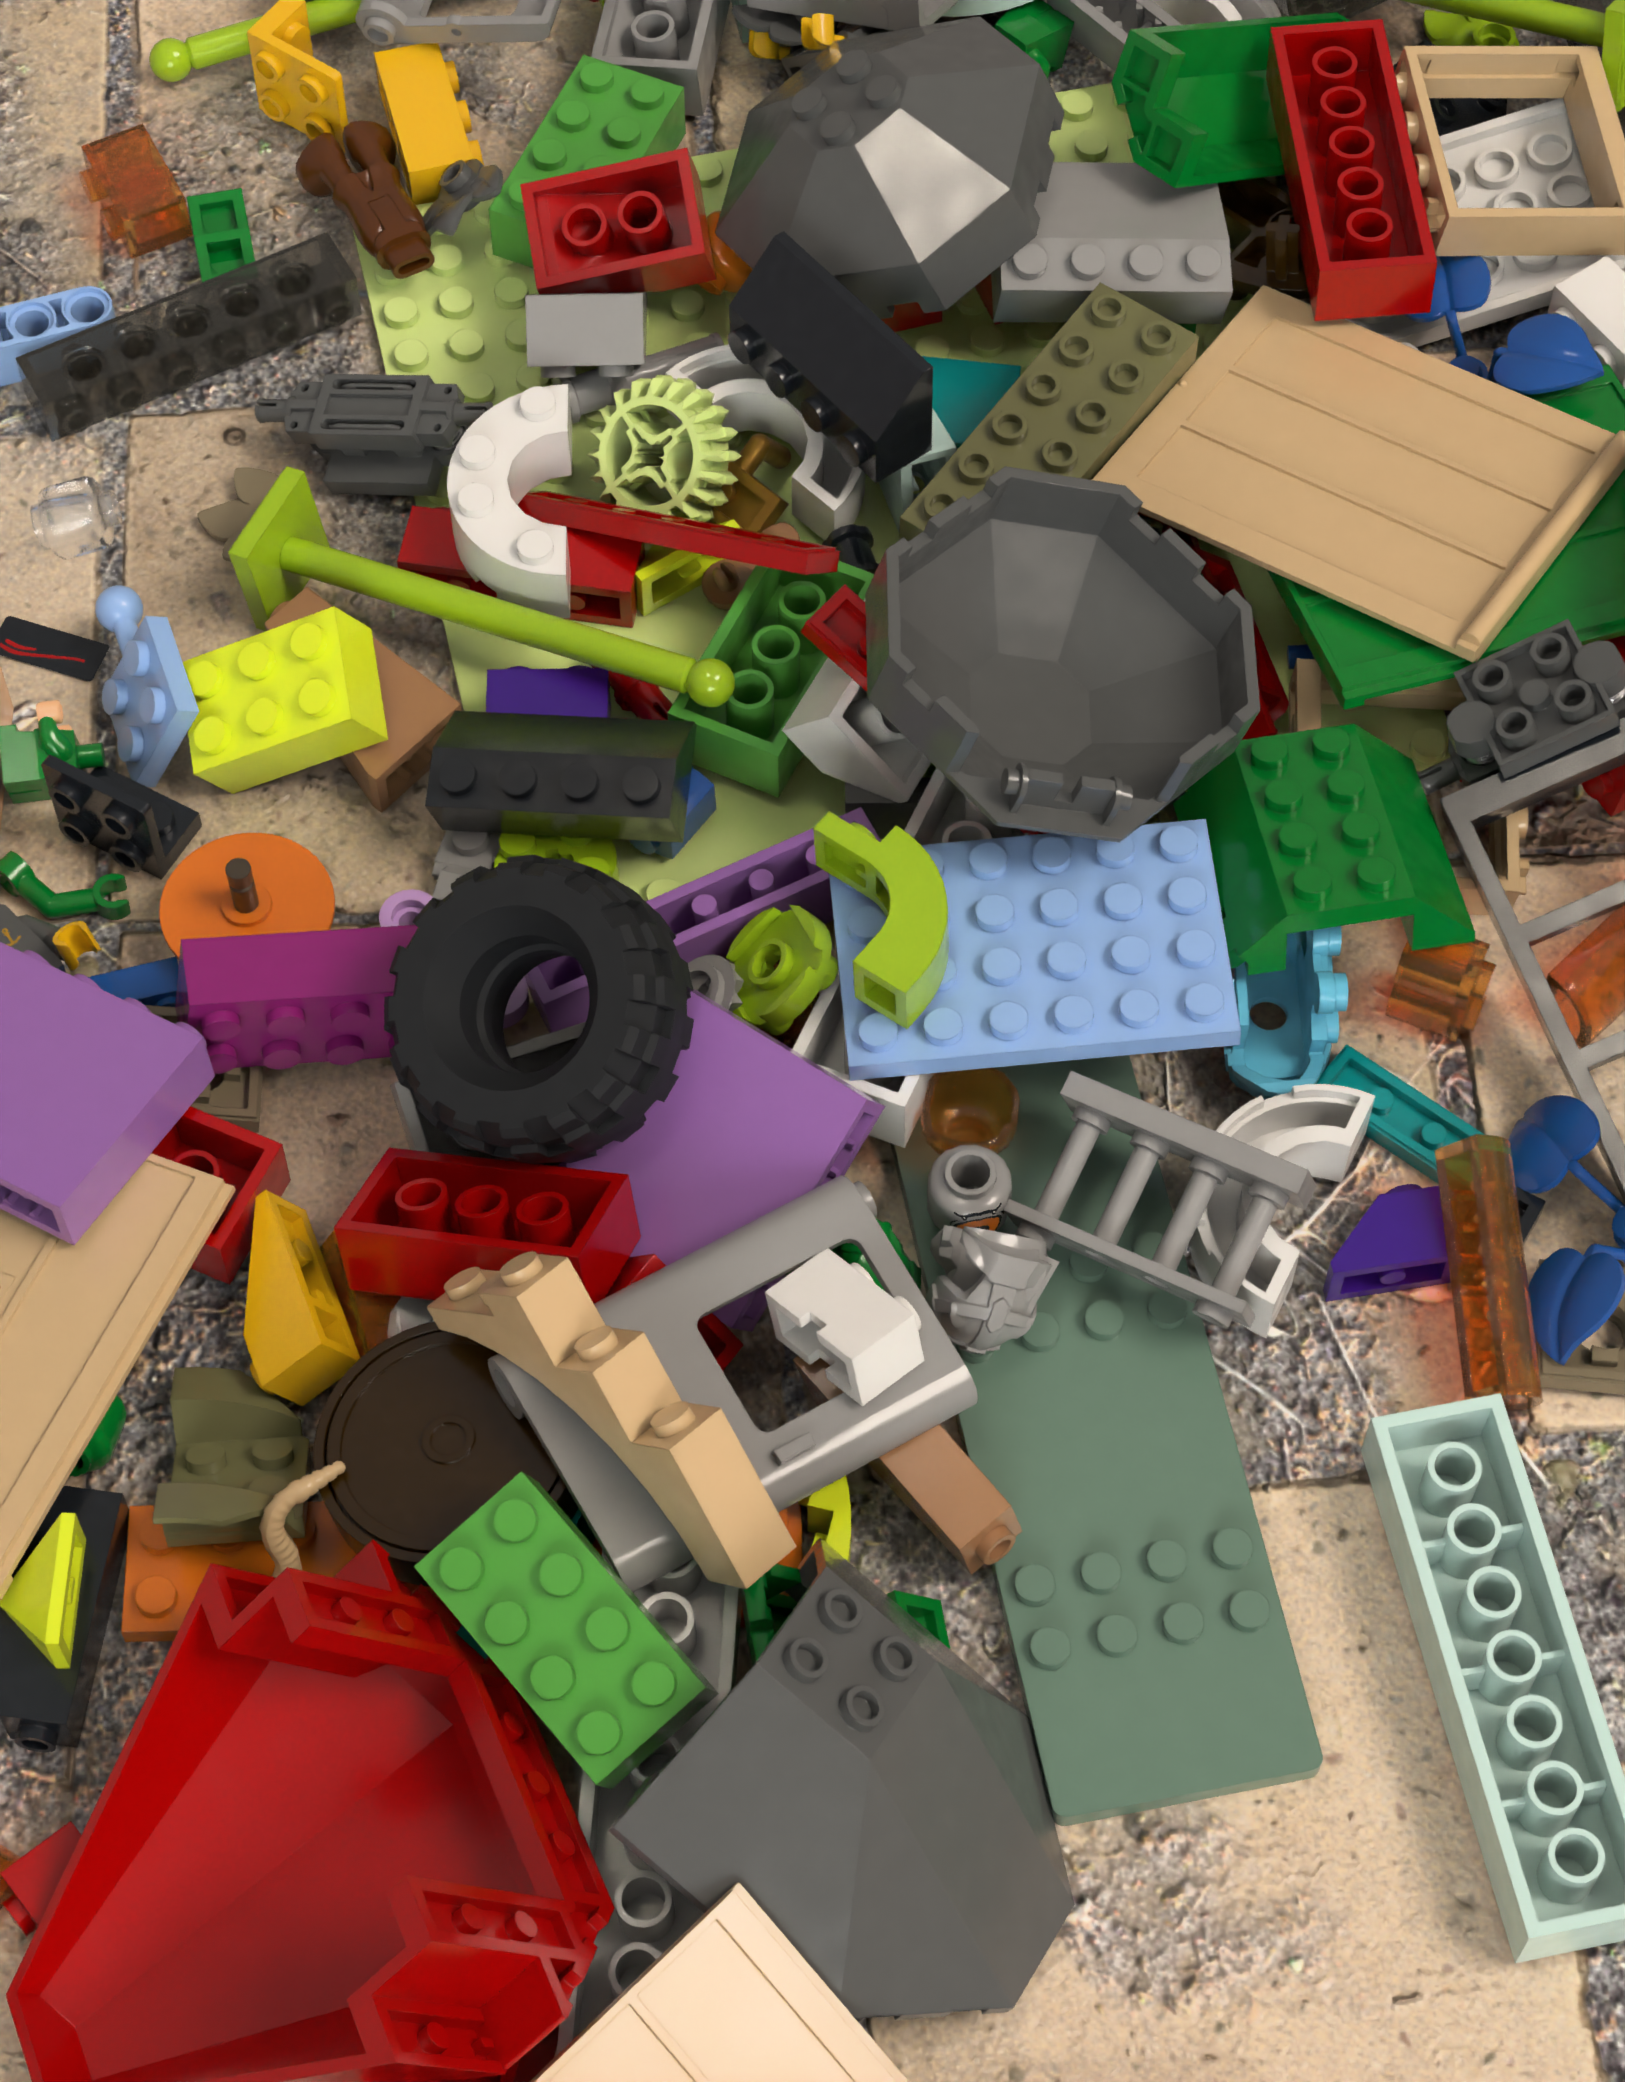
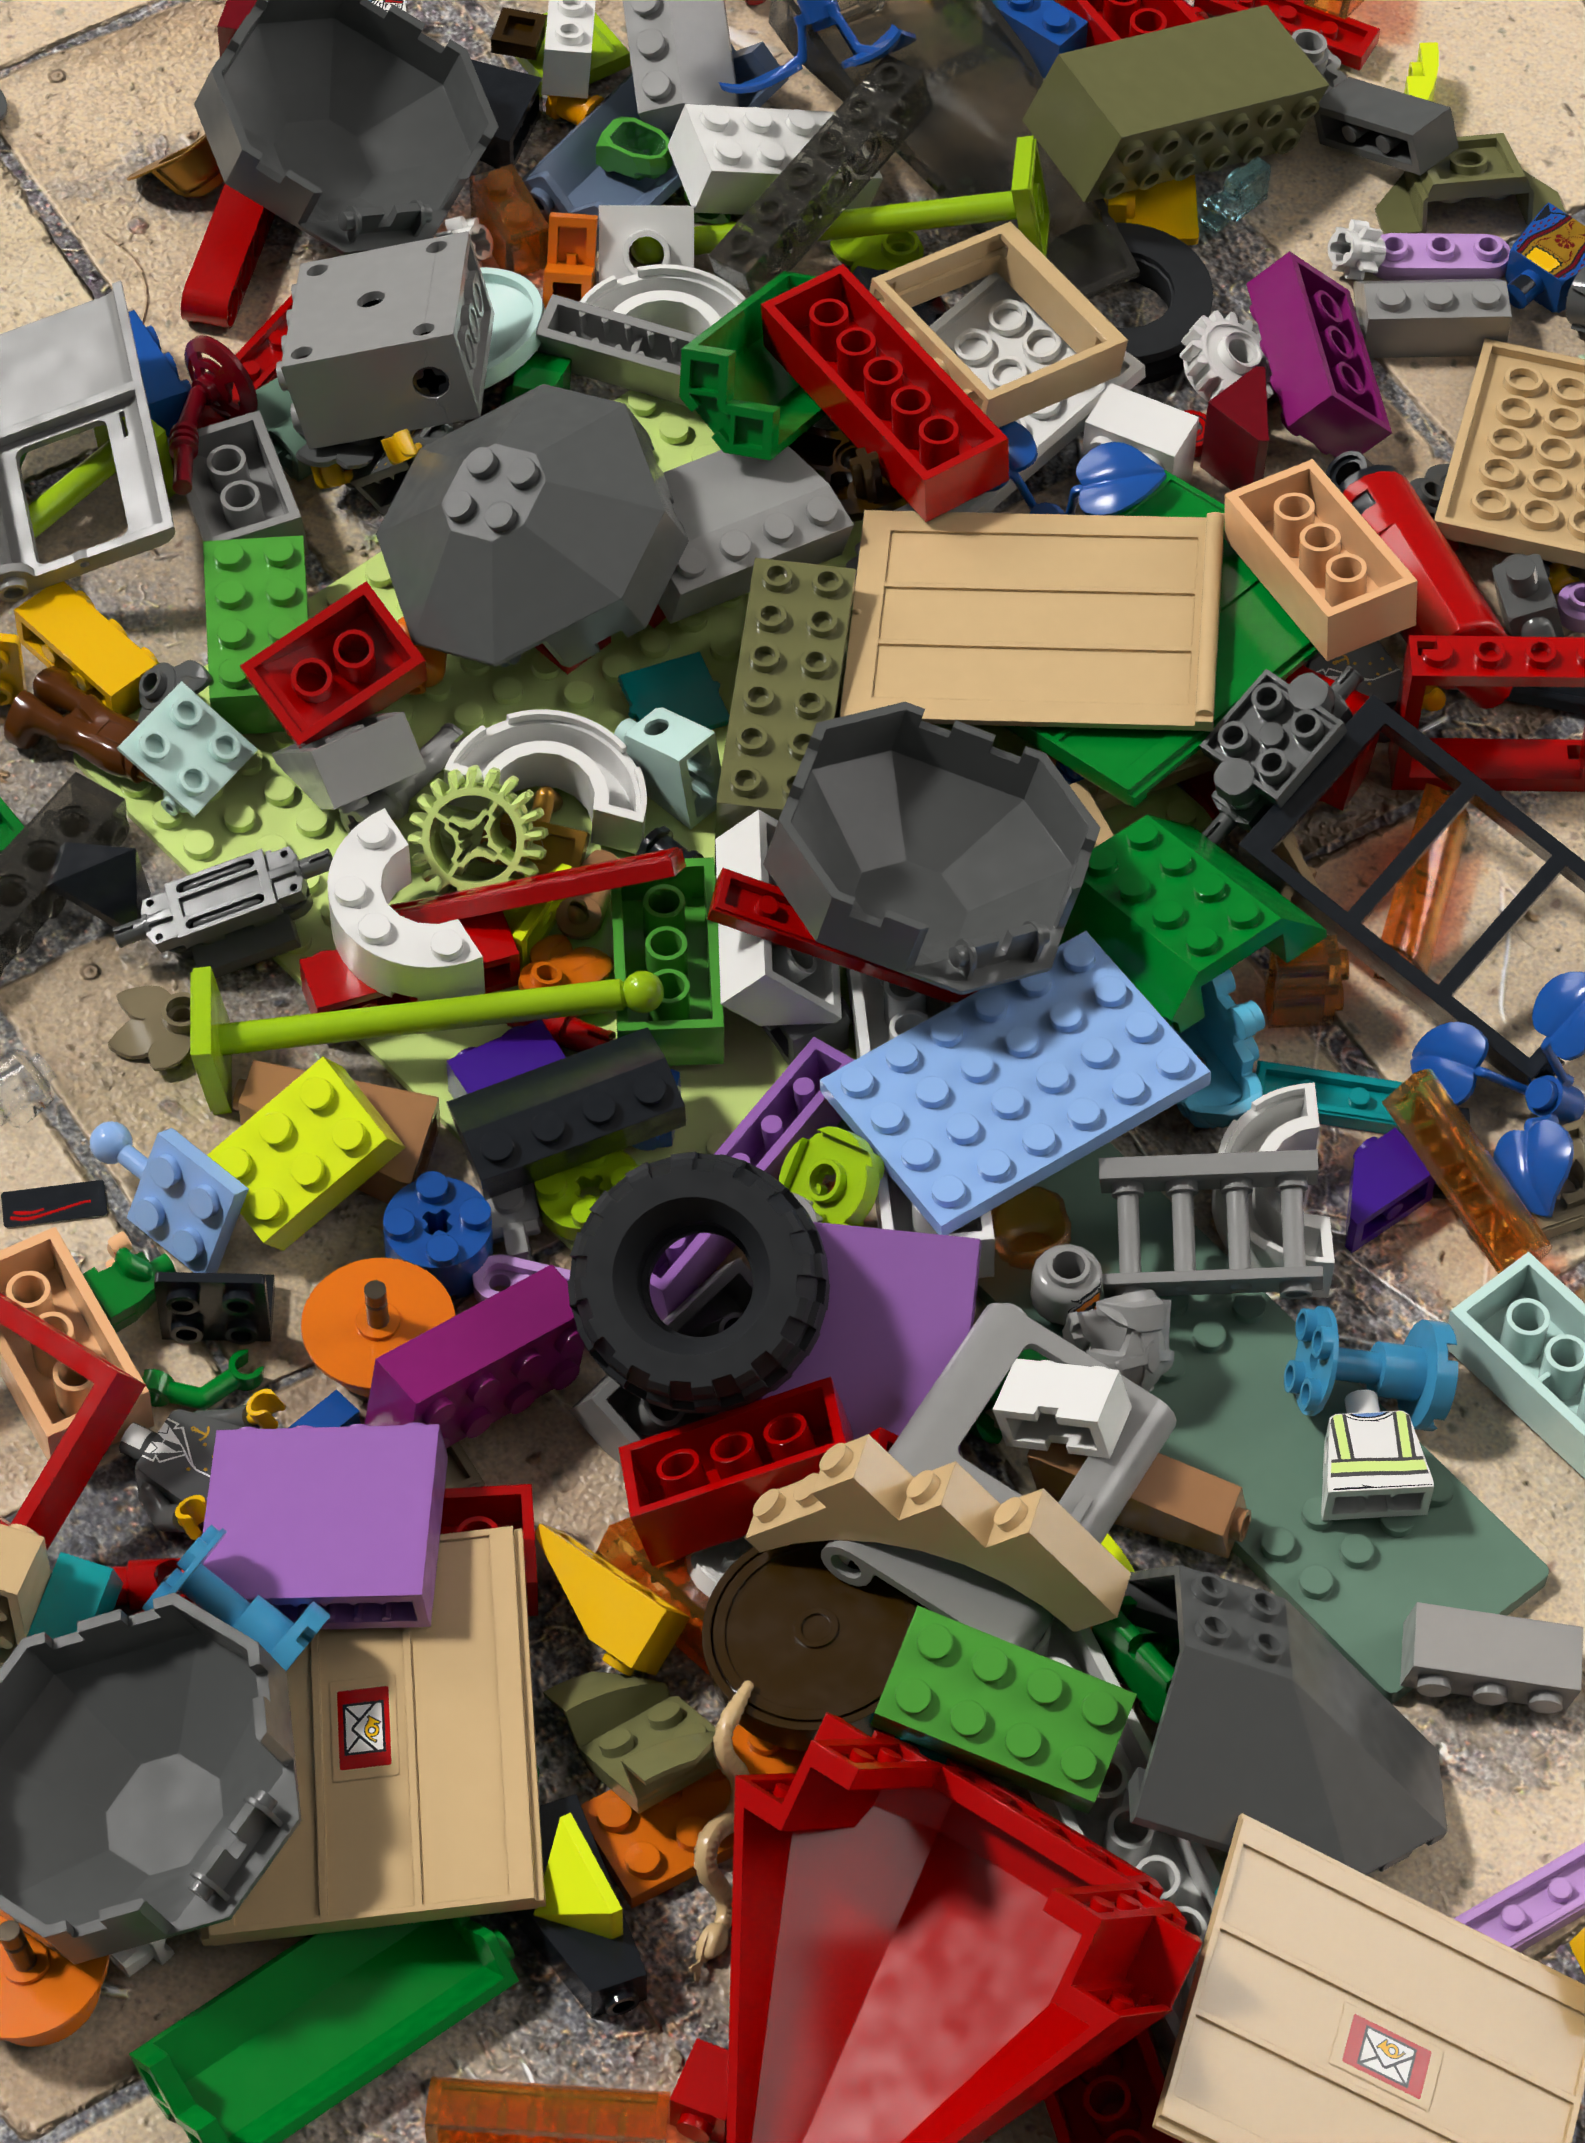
camera: 30 degrees left, 5 degrees down
black slope [728,231,933,483] -> none
lime arch [813,811,949,1029] -> none
none -> black slope [47,842,151,927]
none -> light aqua hinge [117,681,258,818]
none -> blue brick [383,1171,493,1299]
none -> orange plate [518,935,614,990]
none -> dark azure piece [1284,1306,1458,1431]
none -> white torso [1321,1390,1434,1521]
none -> light grey brick [1400,1602,1583,1714]

